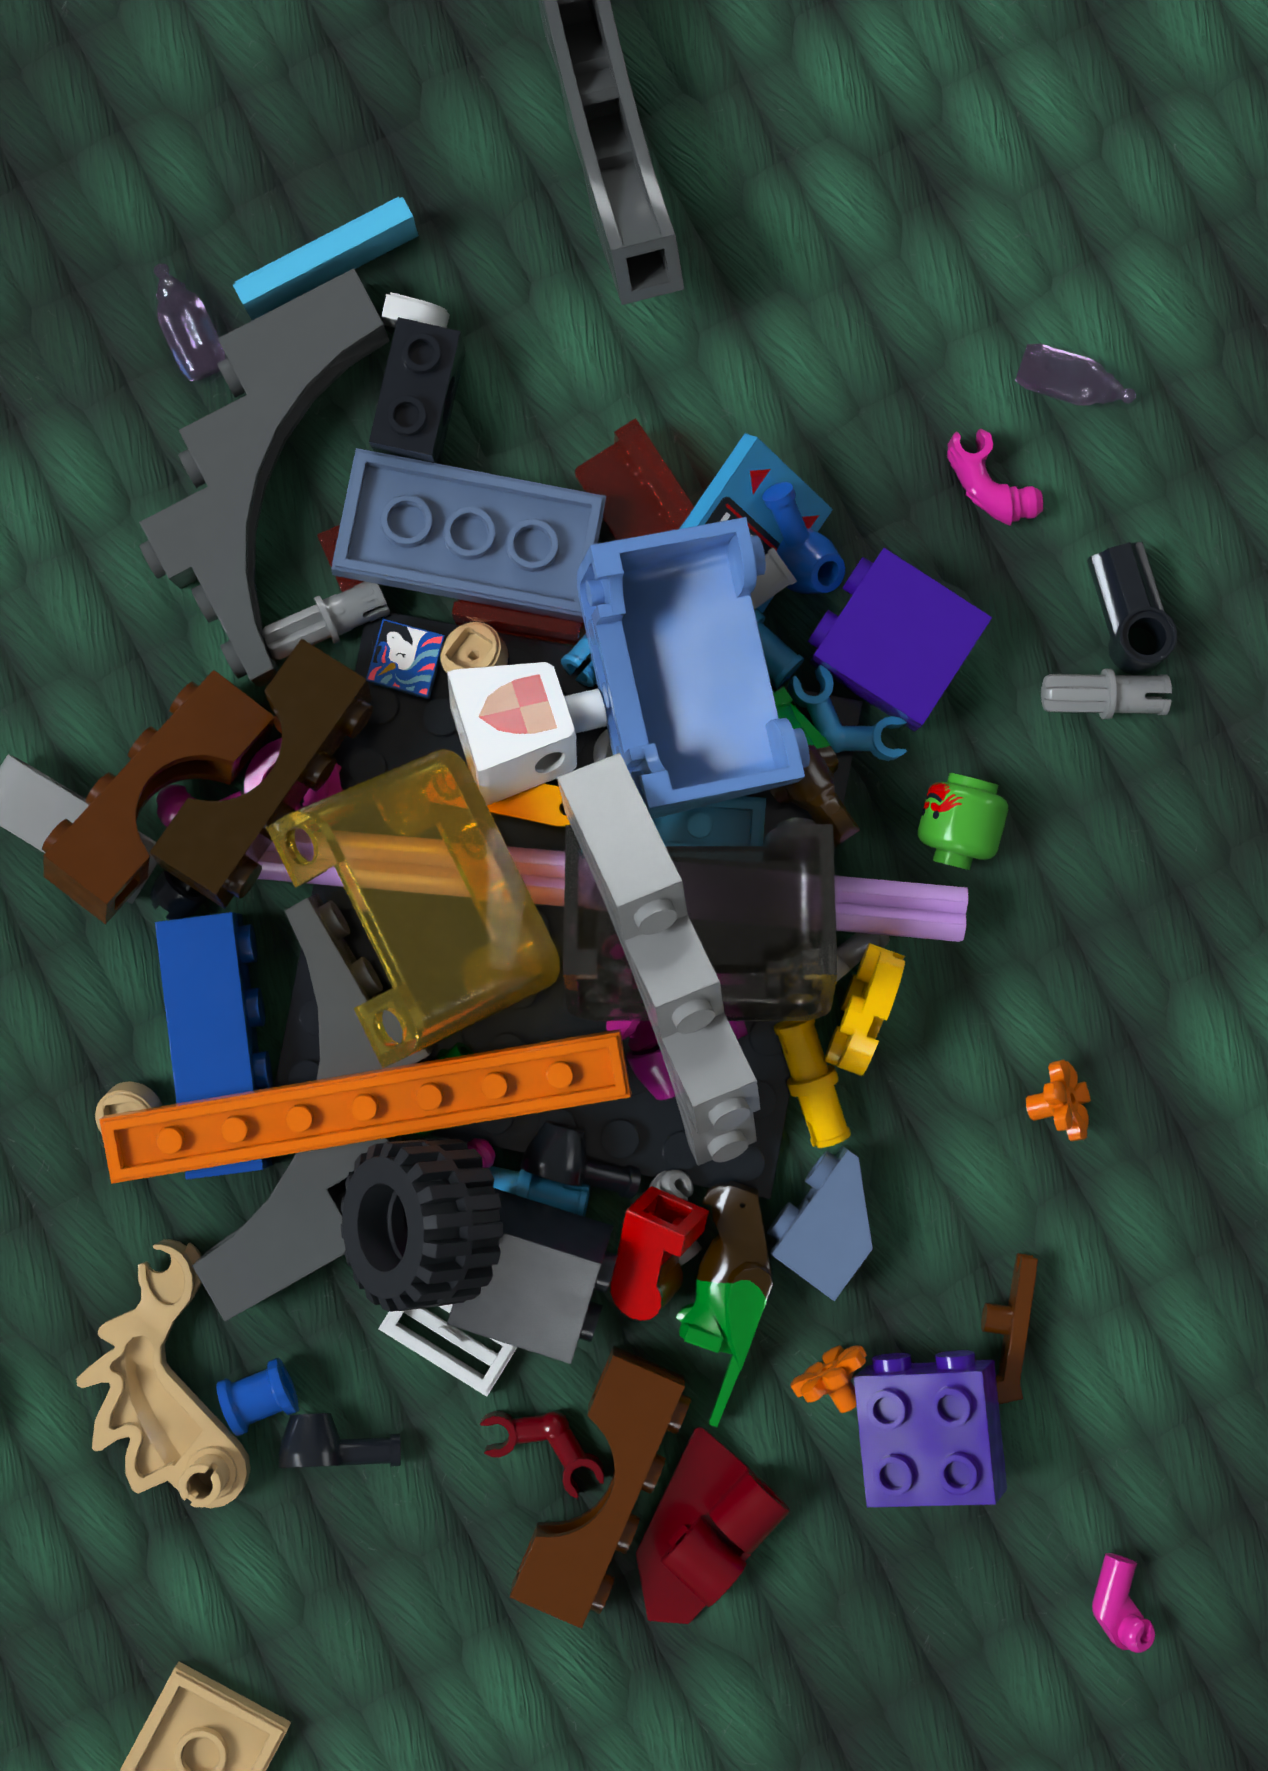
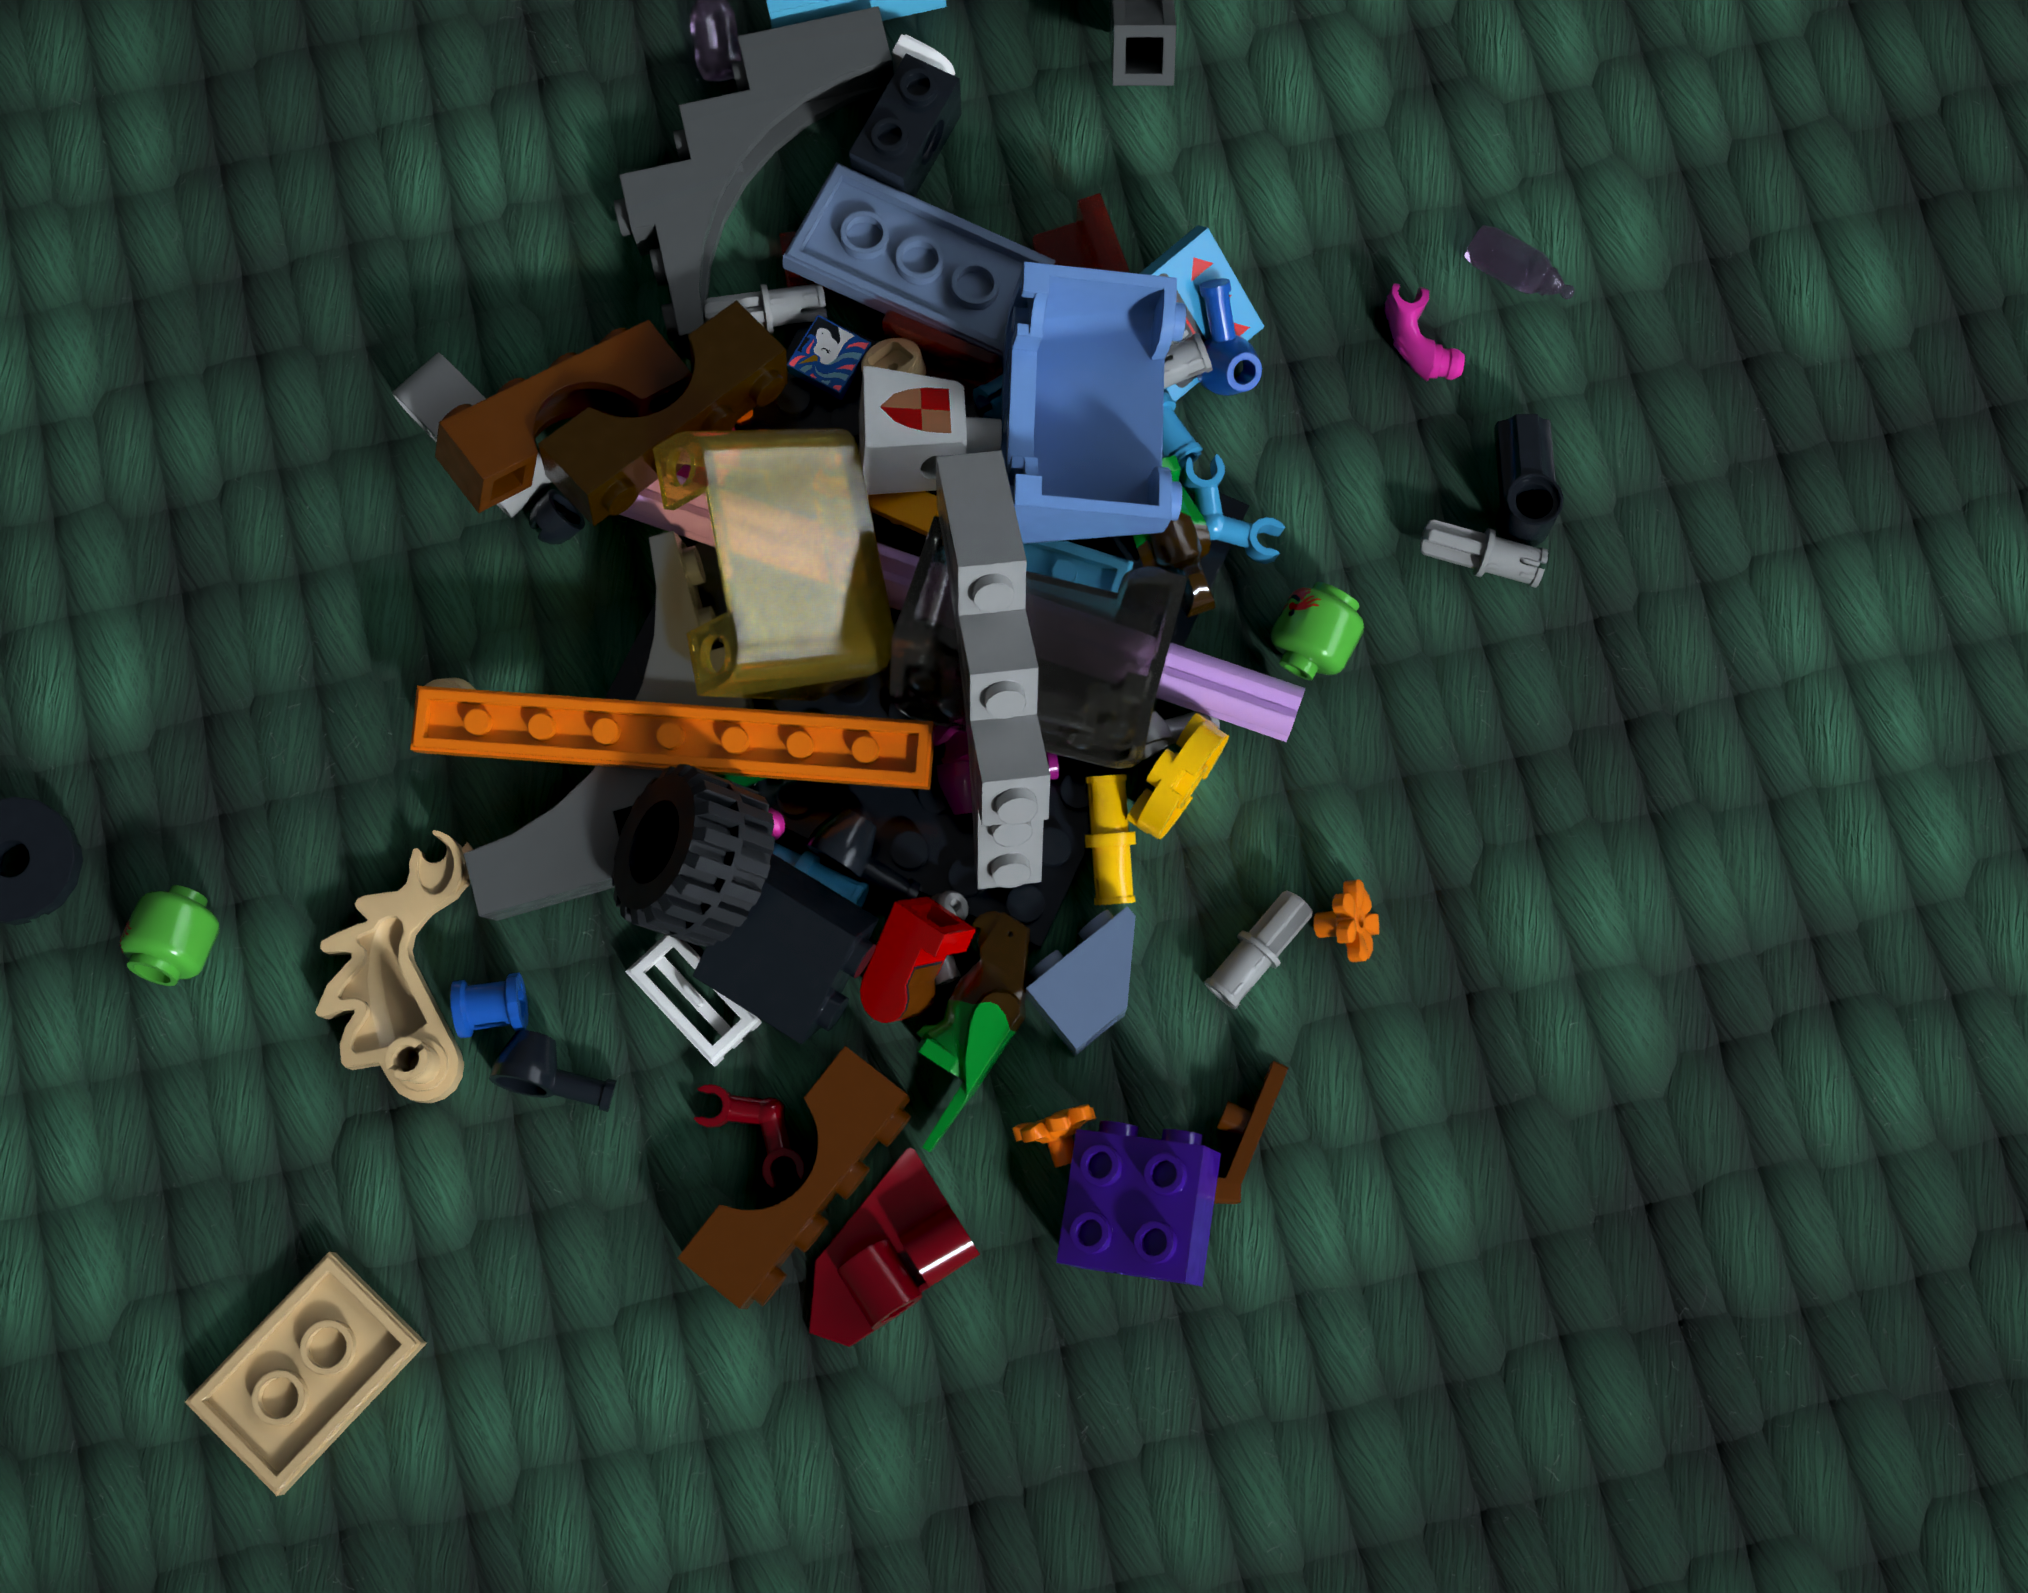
camera: 20 degrees right, 10 degrees down
blue brick [155,912,273,1180] -> none
dark purple brick [808,548,992,732] -> none
dark pink arm [1092,1553,1155,1653] -> none
none -> light grey axle [1204,891,1313,1010]

